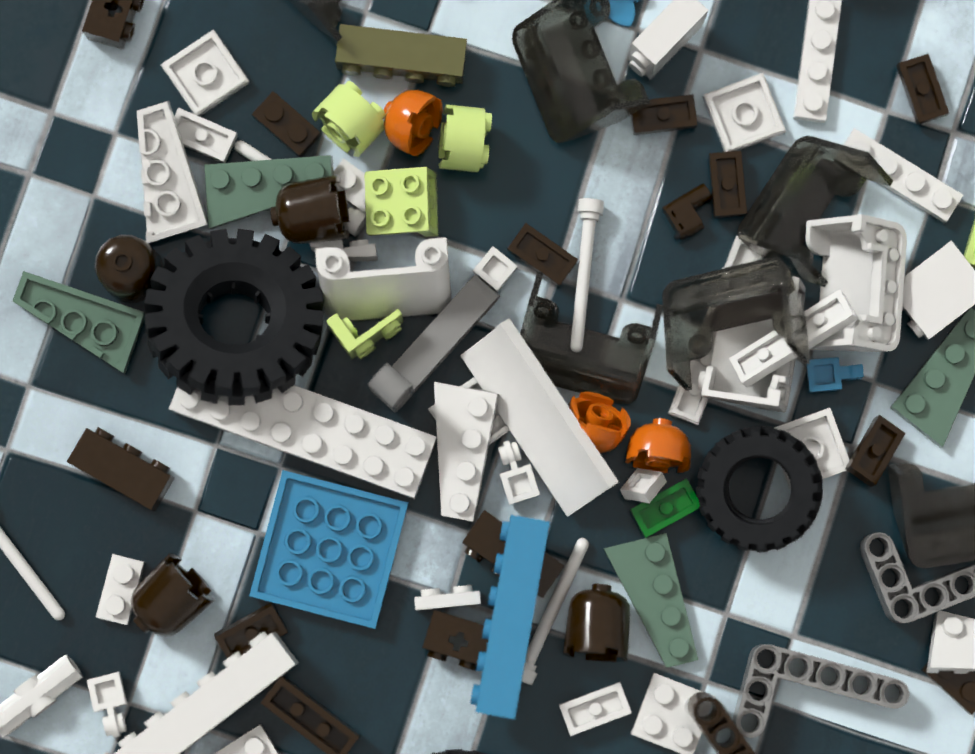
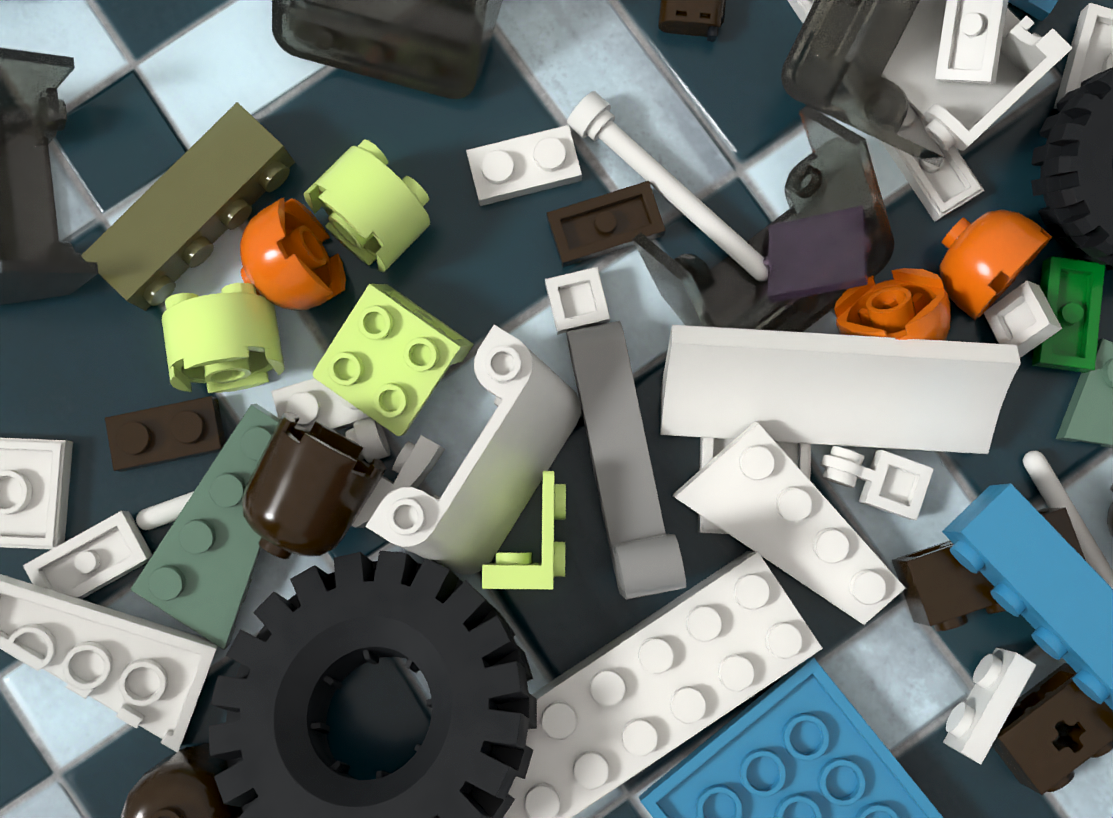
camera: 50 degrees left, 0 degrees up
none -> white plate [466,125,582,206]
none -> clear purple piece [763,205,872,303]

